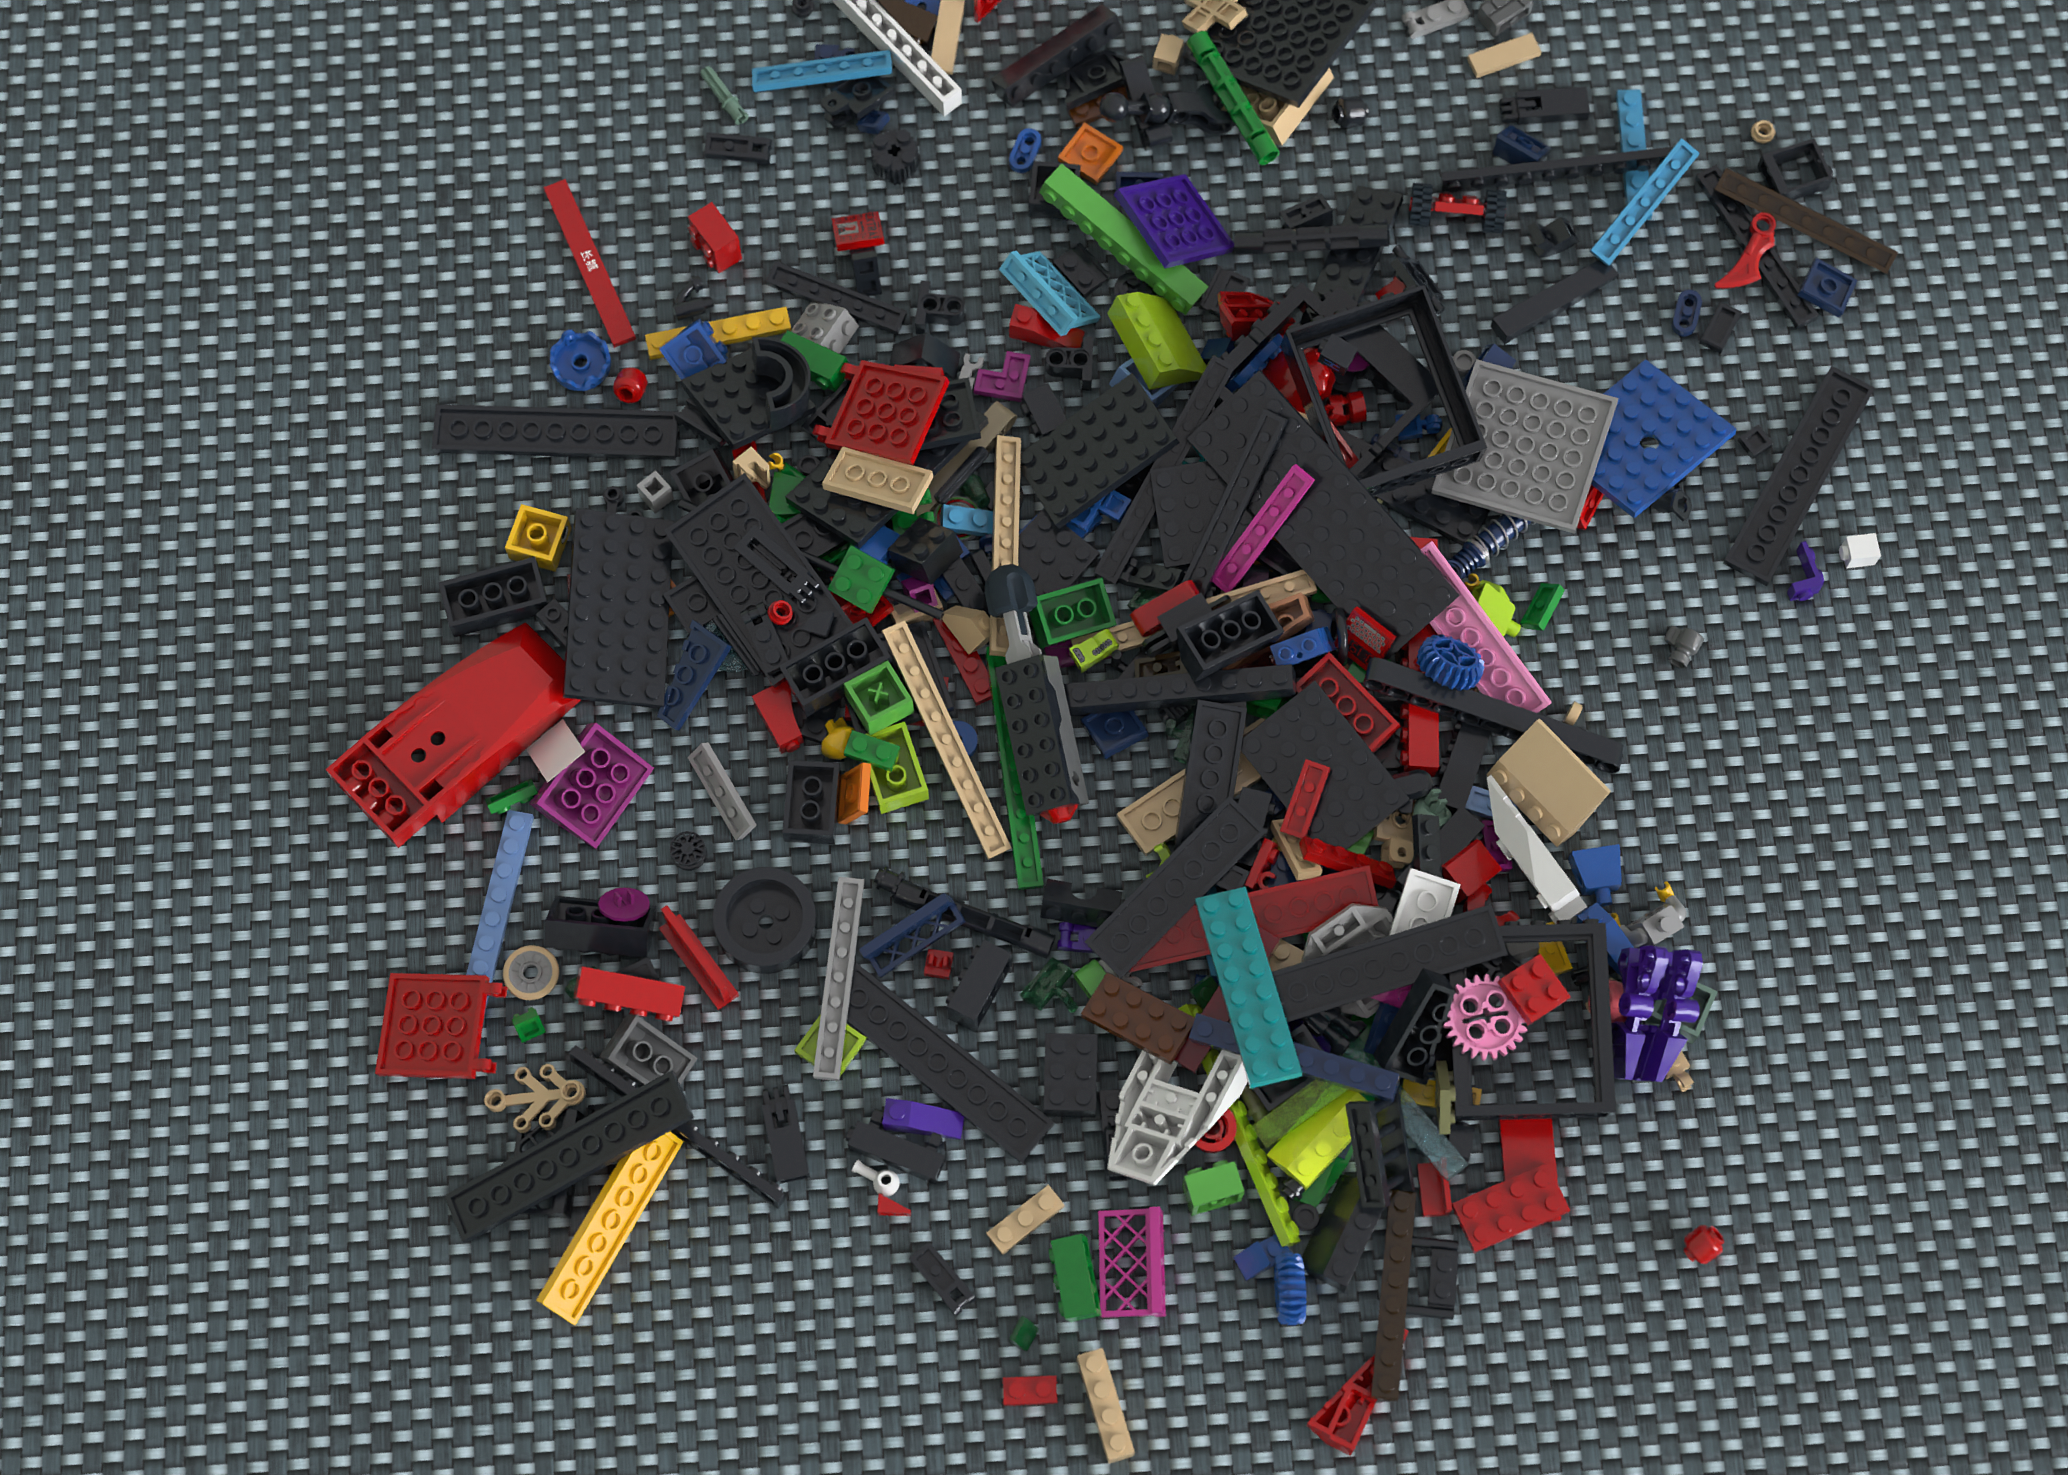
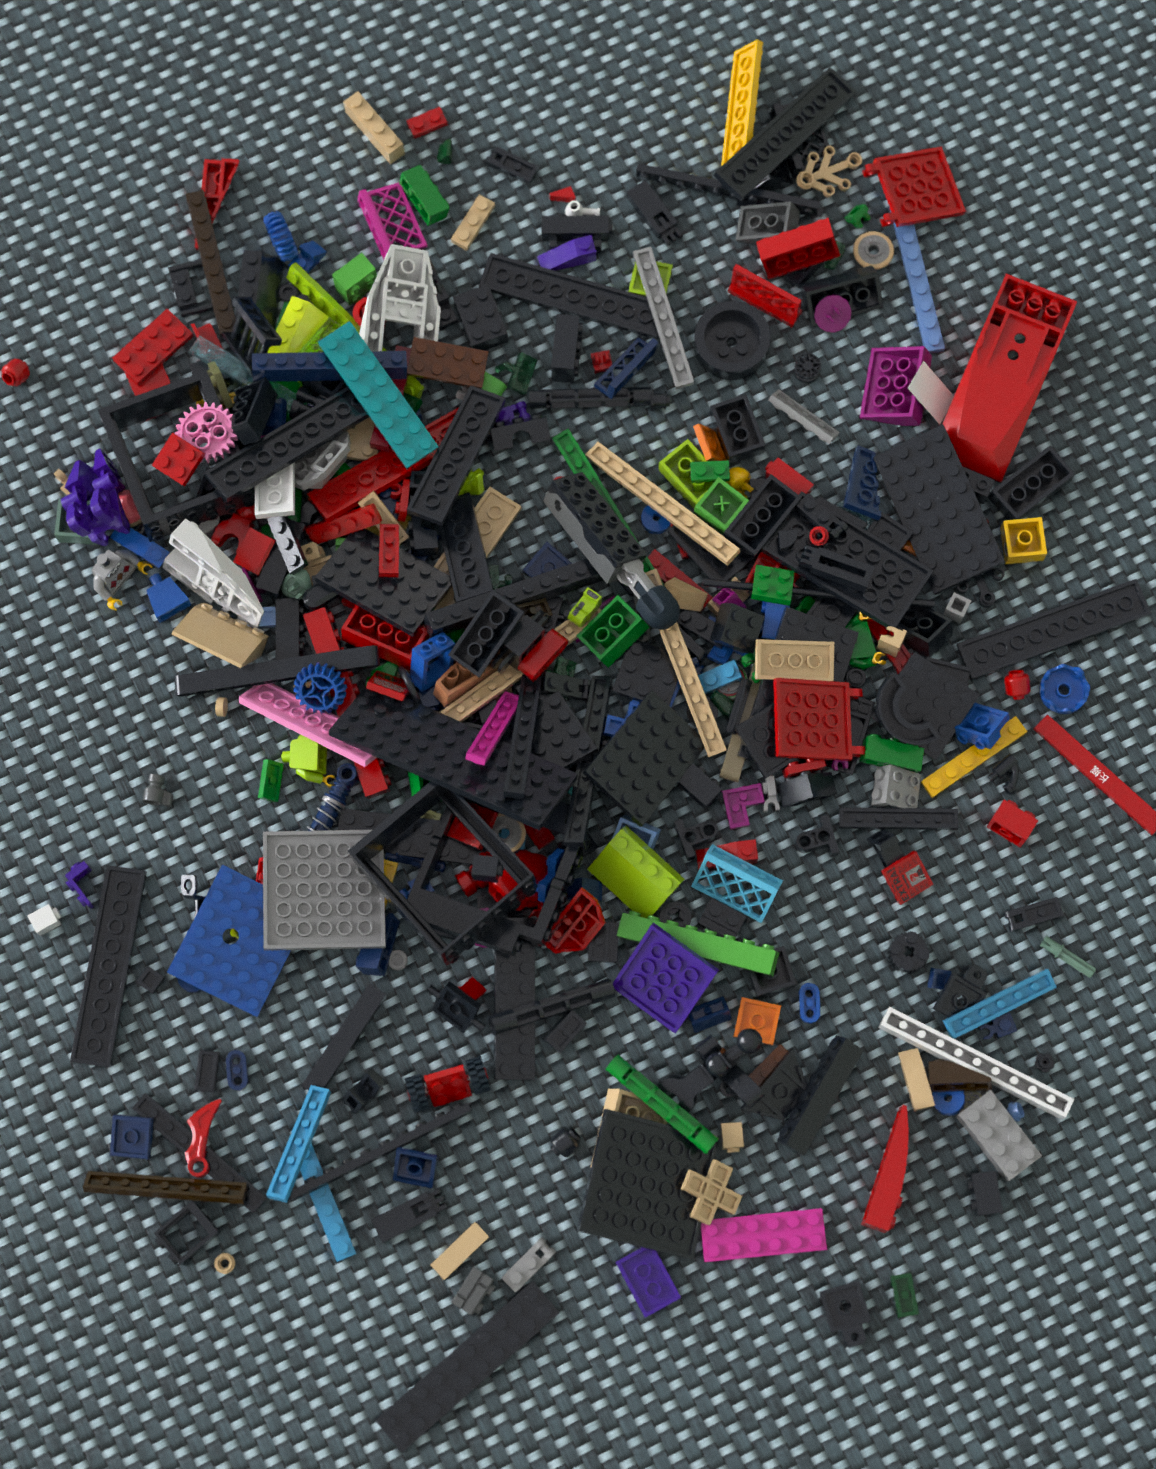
camera: 160 degrees right, 5 degrees up
green plate [485,779,538,814] -> none

